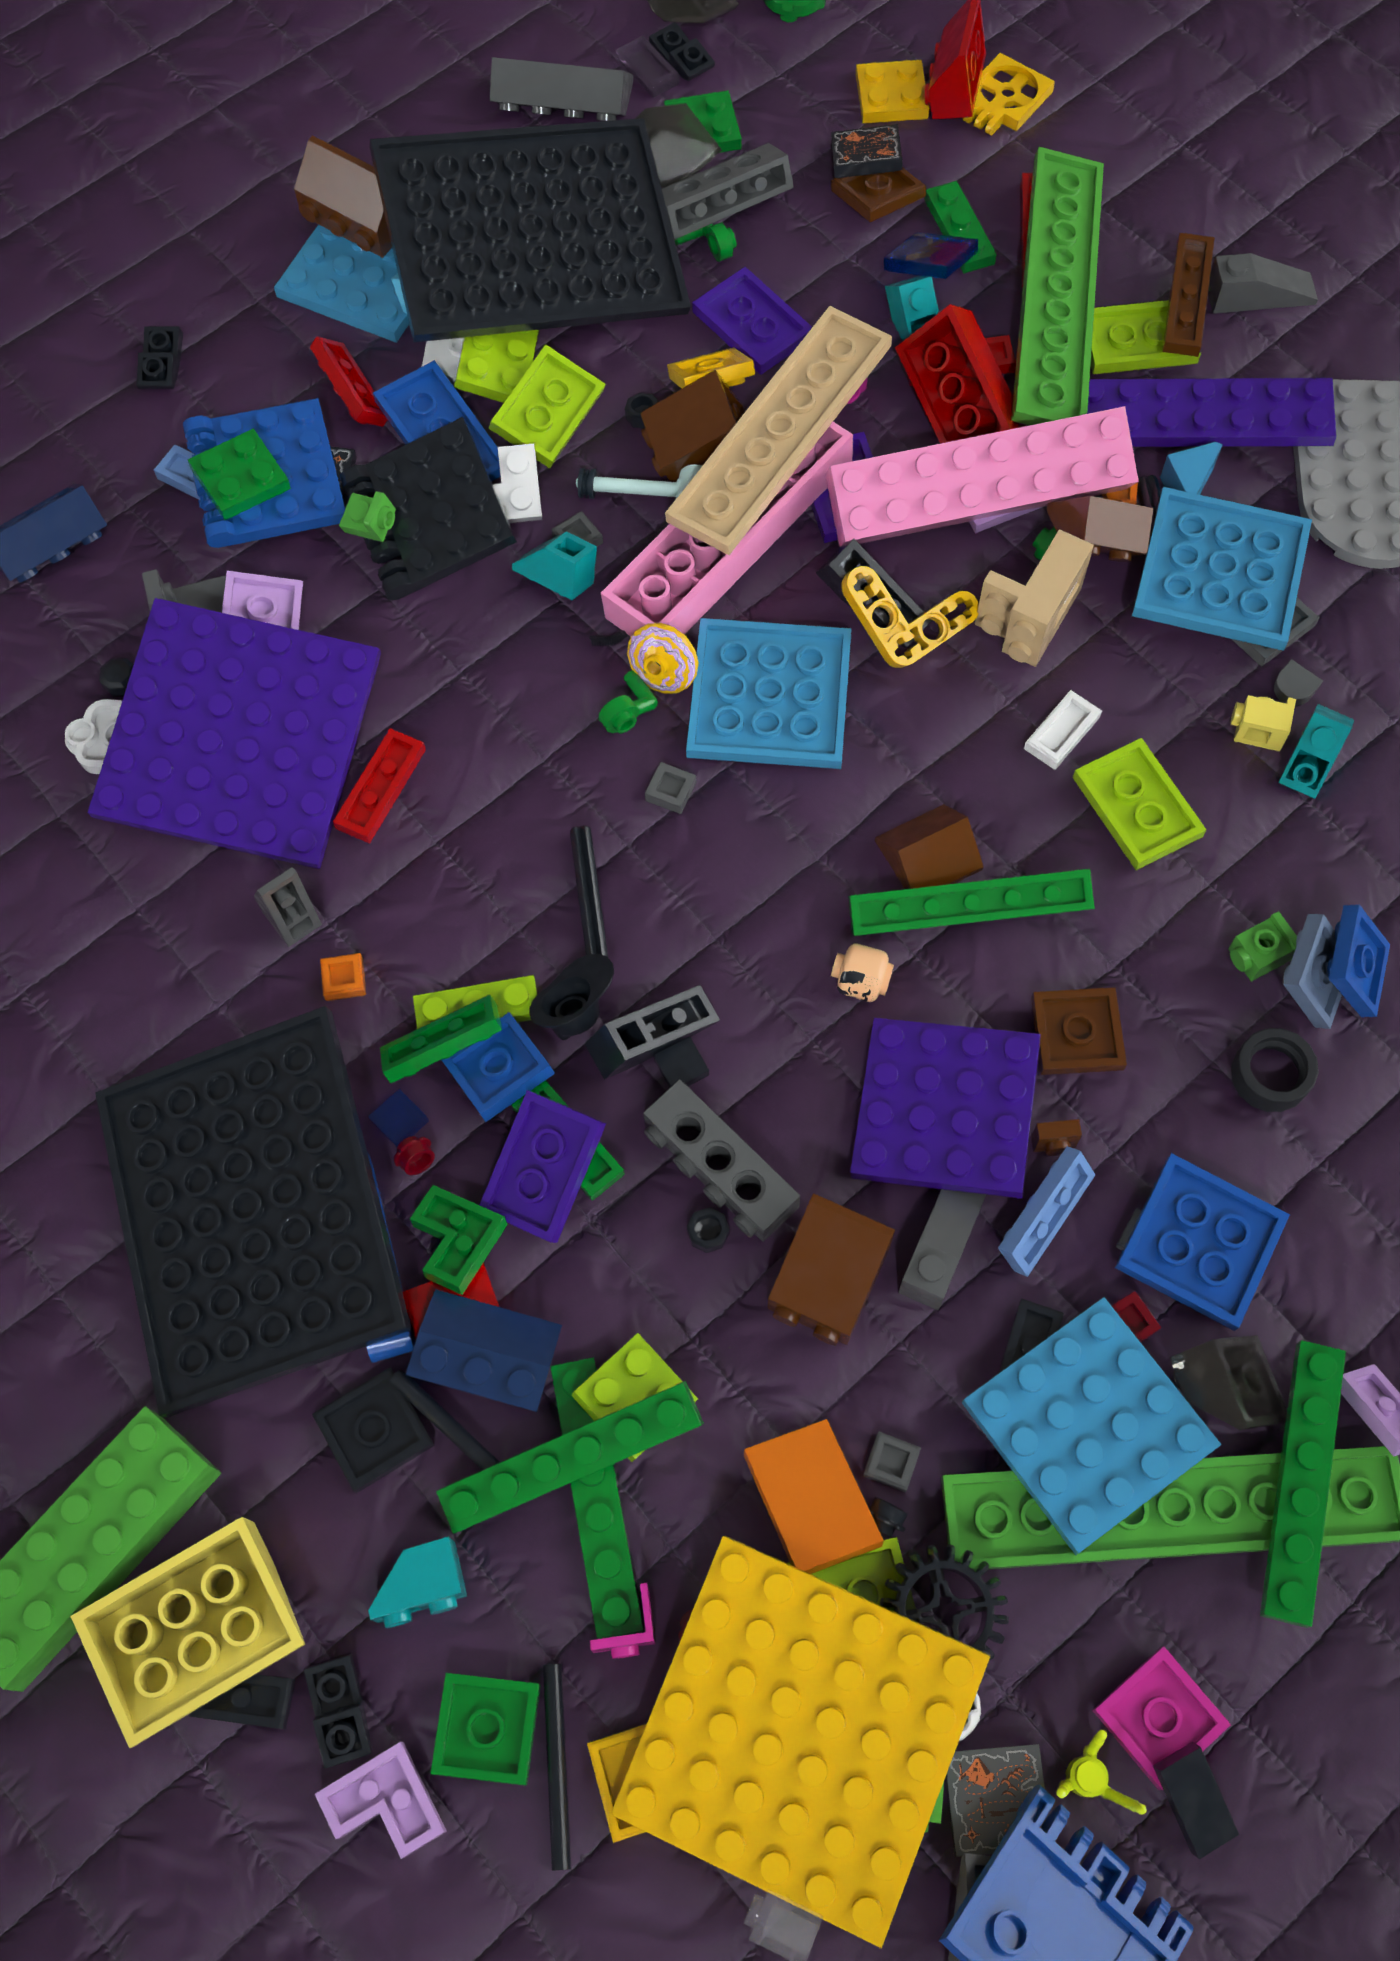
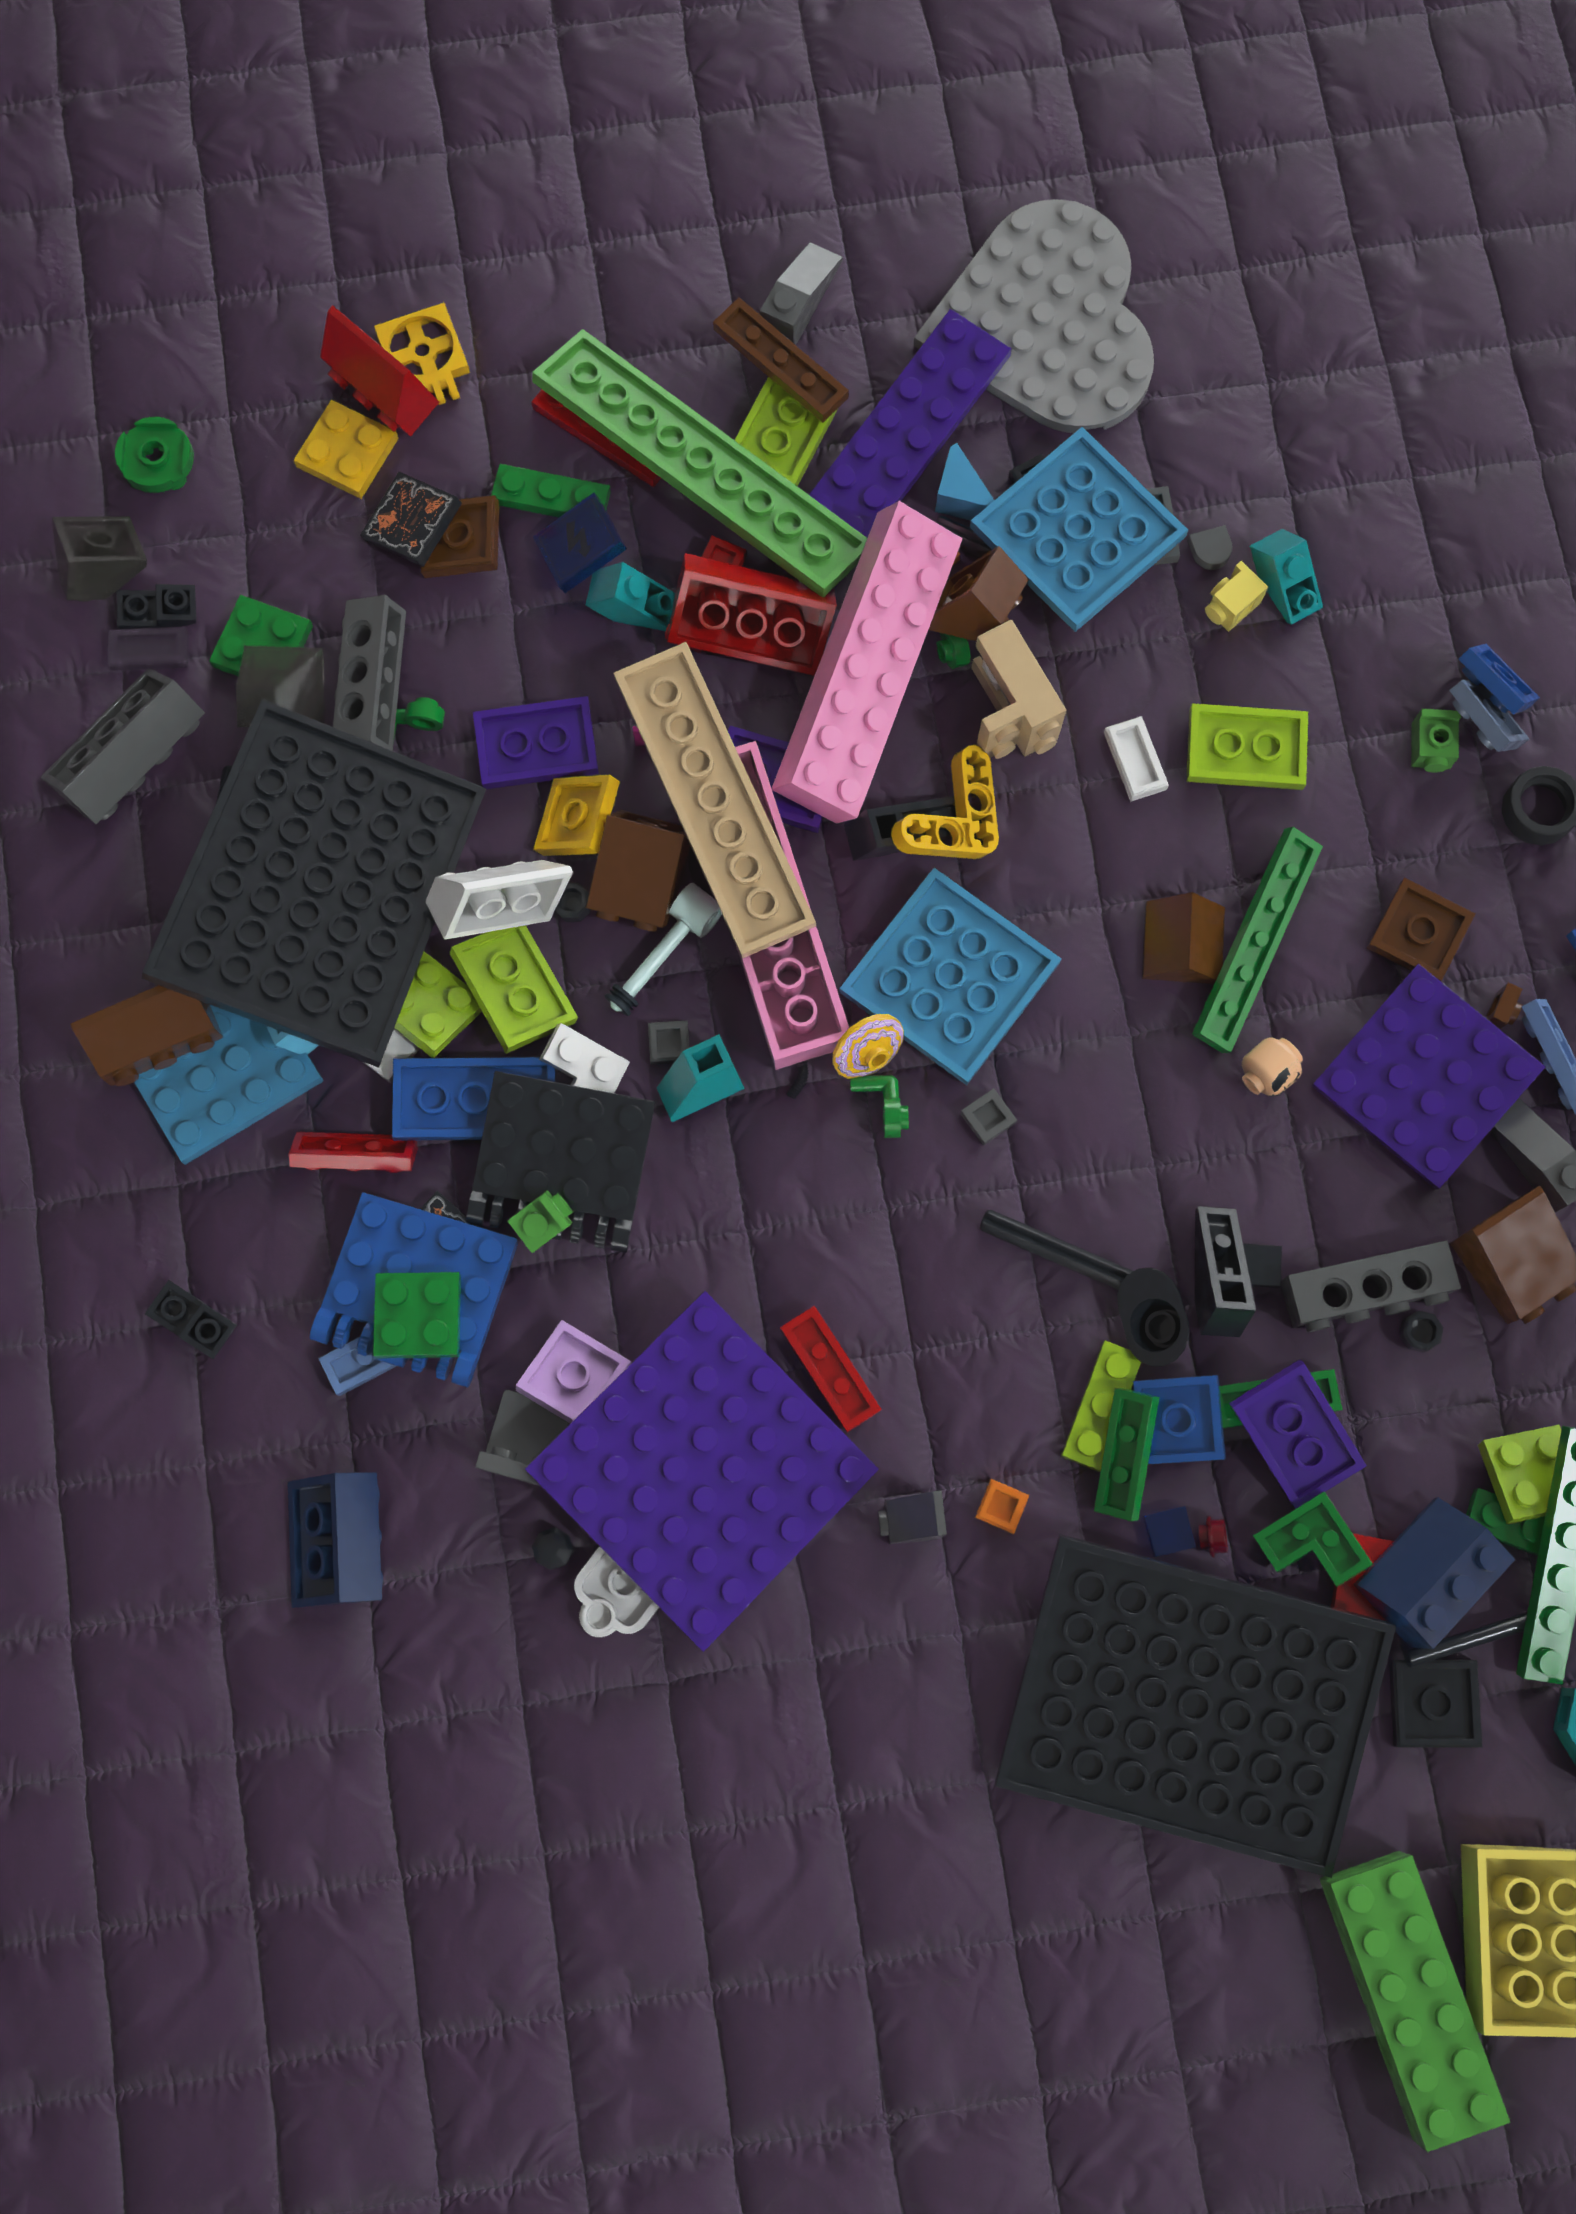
camera: 60 degrees left, 10 degrees up
none -> white slope [426,860,573,940]

